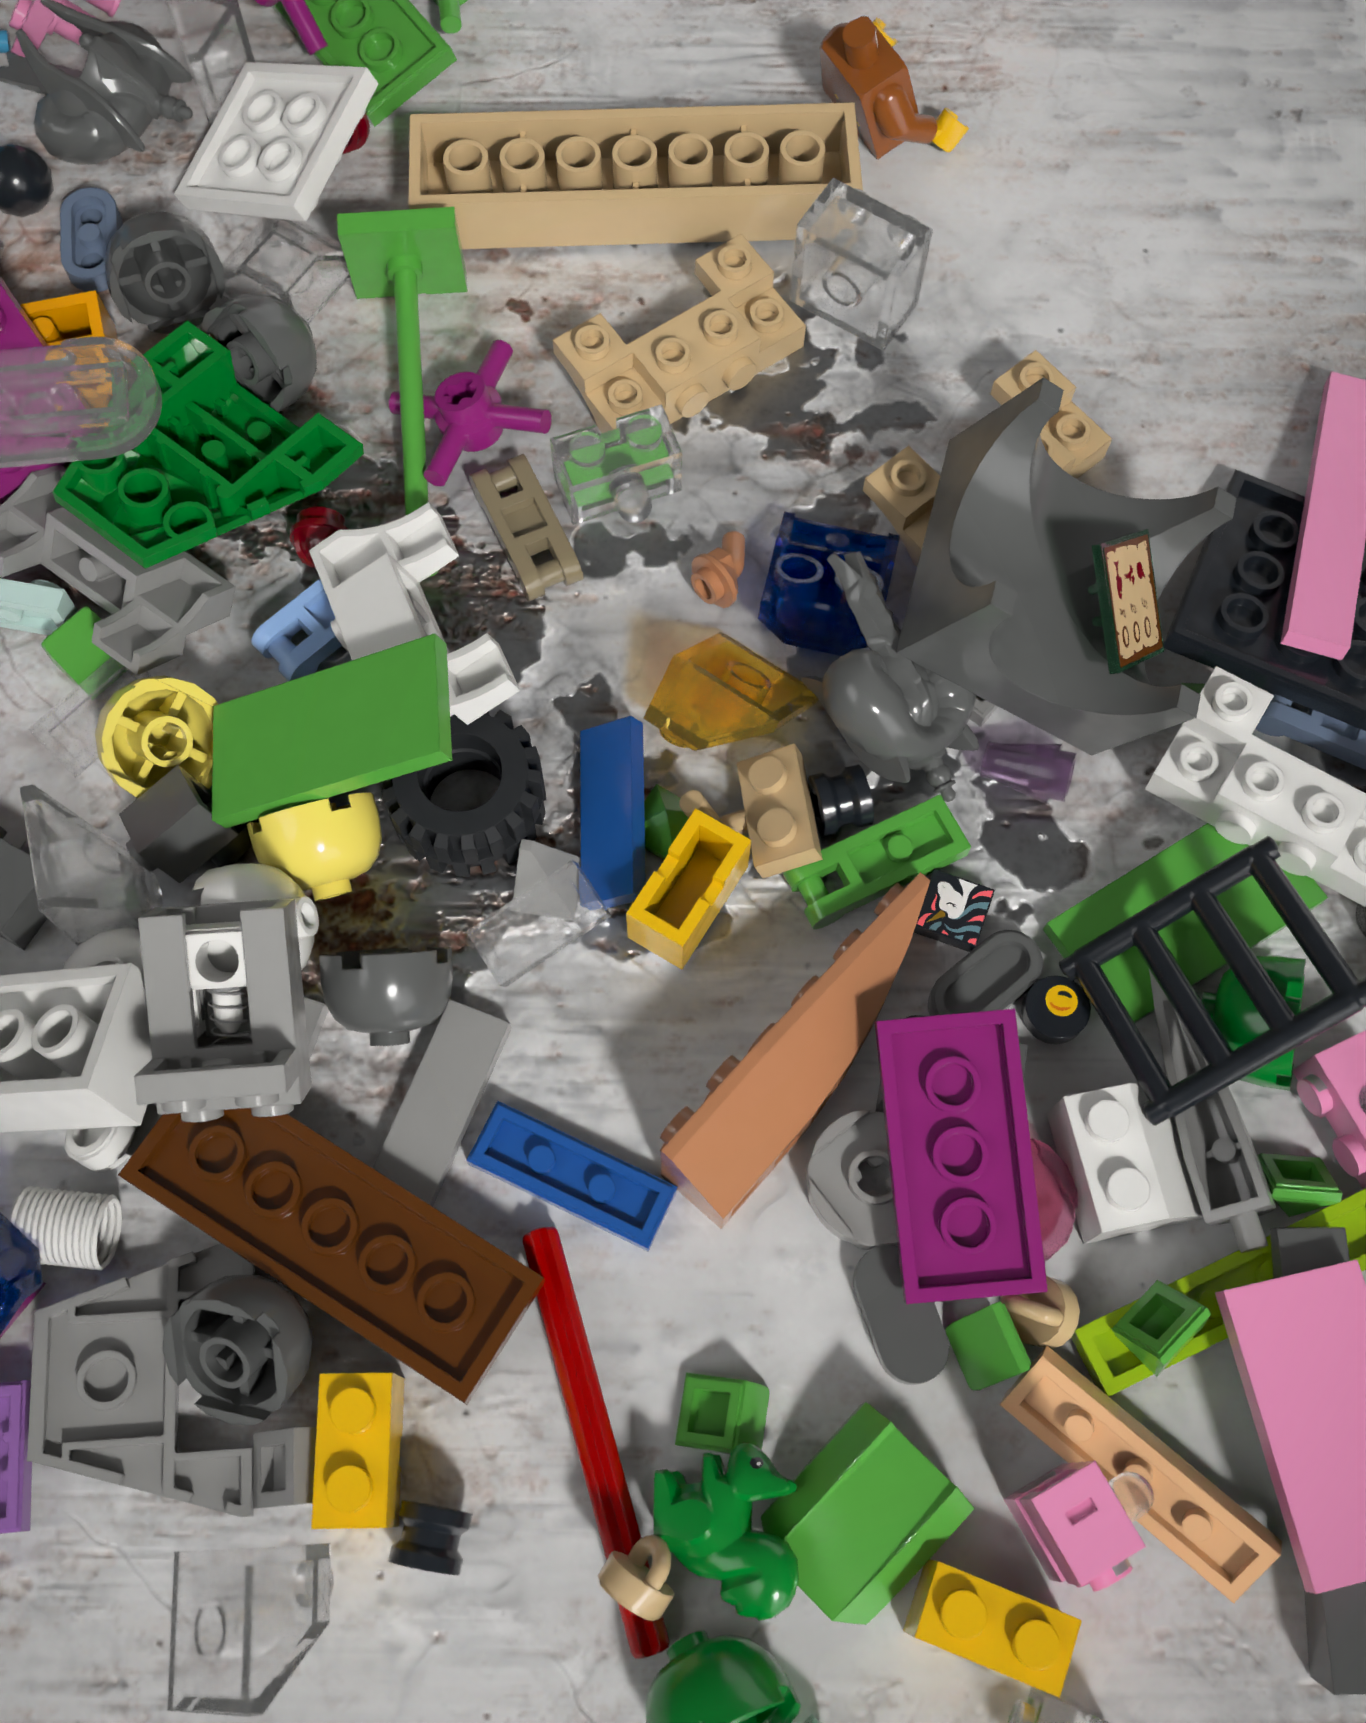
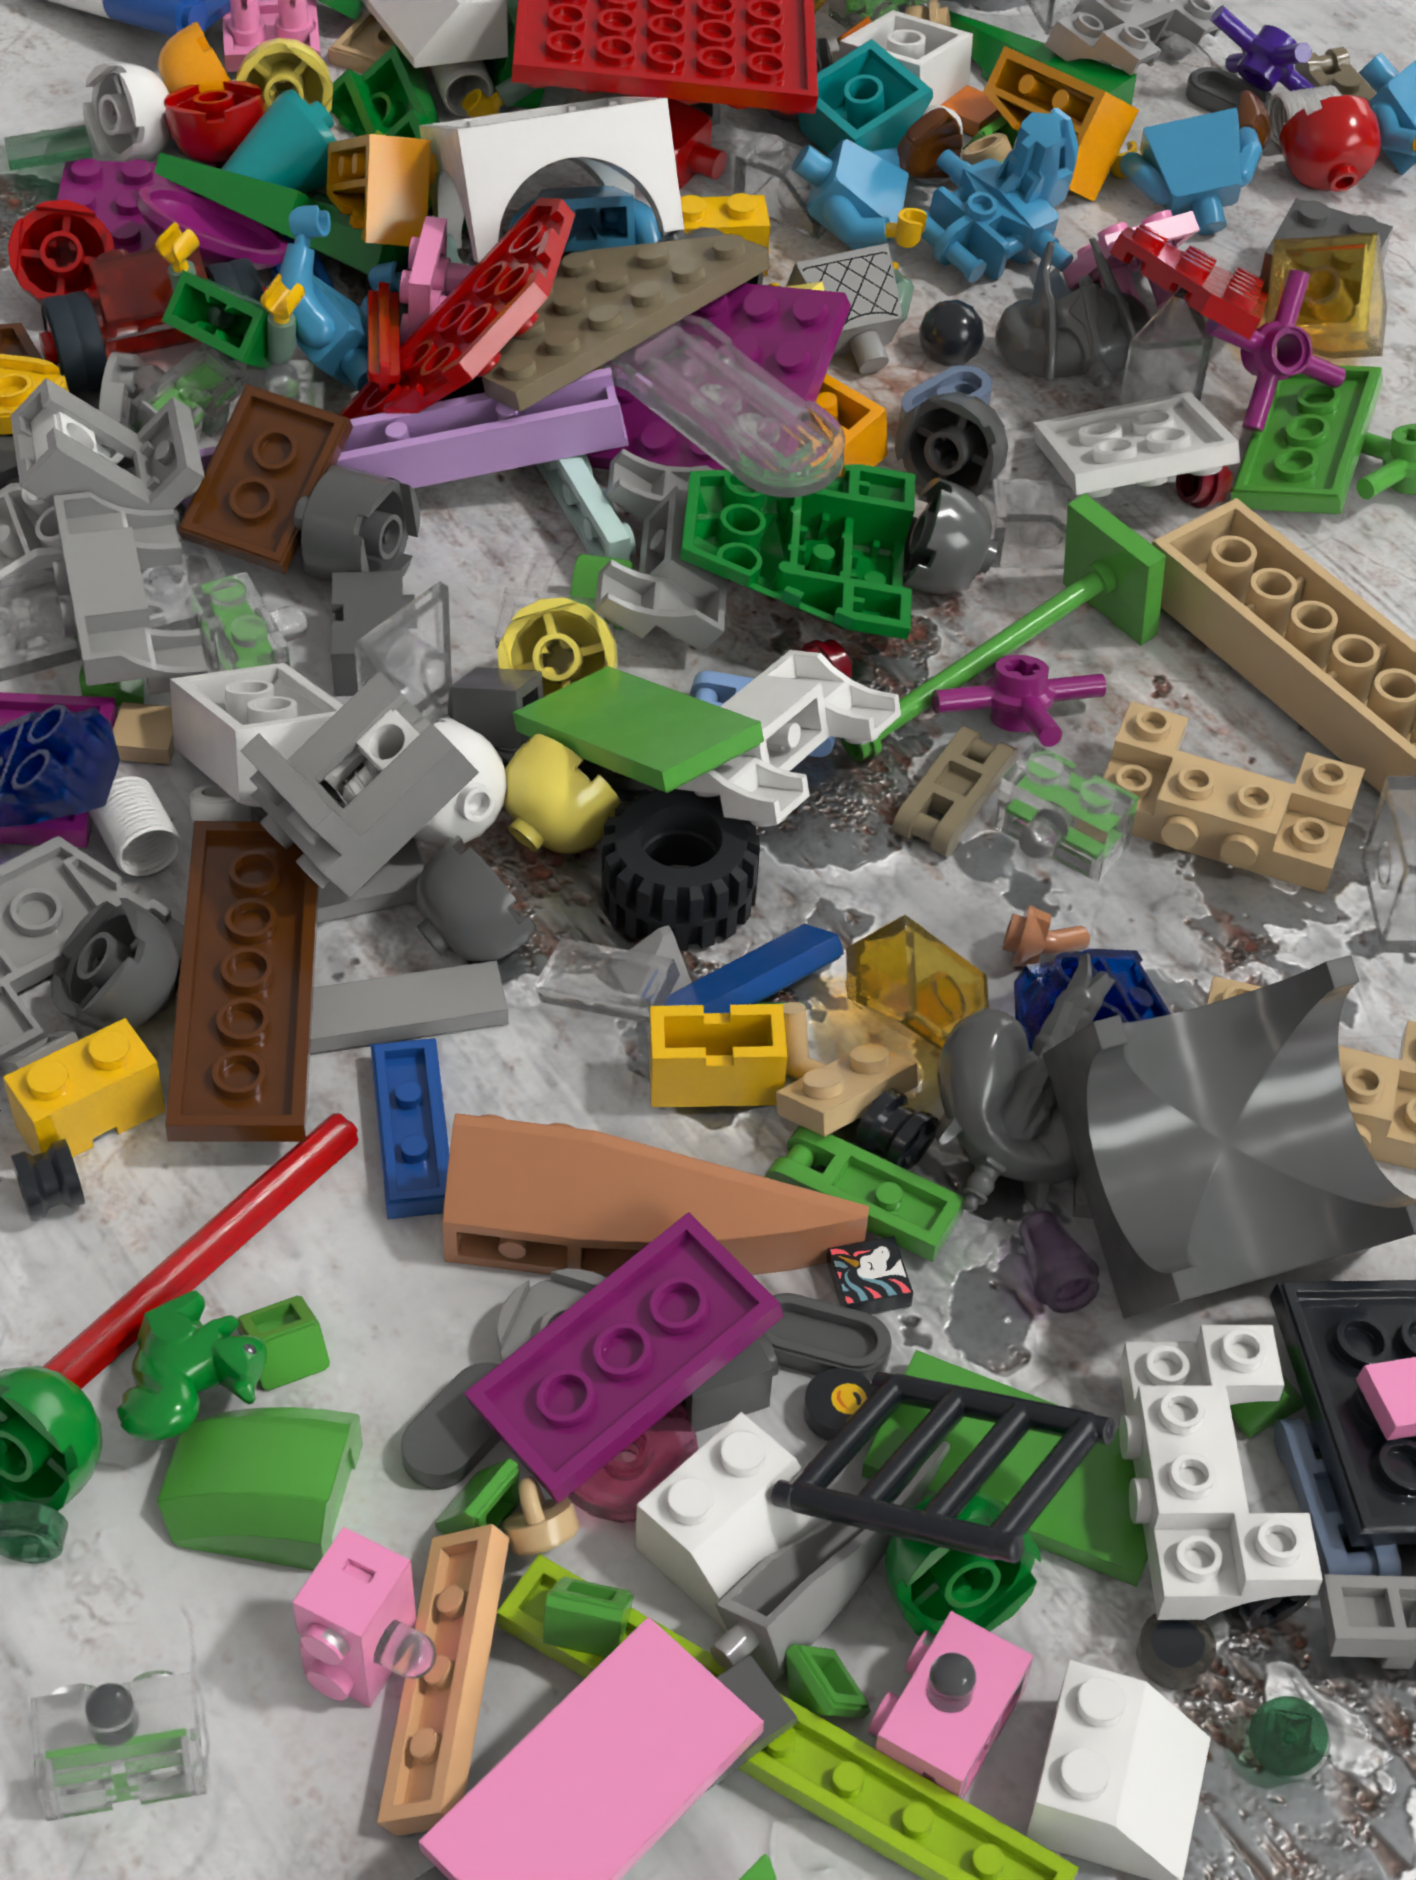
camera: 55 degrees right, 20 degrees down
tan tile [598,1535,675,1621] -> none
yellow brick [903,1559,1082,1698] -> none
piece [1088,529,1164,674] -> none

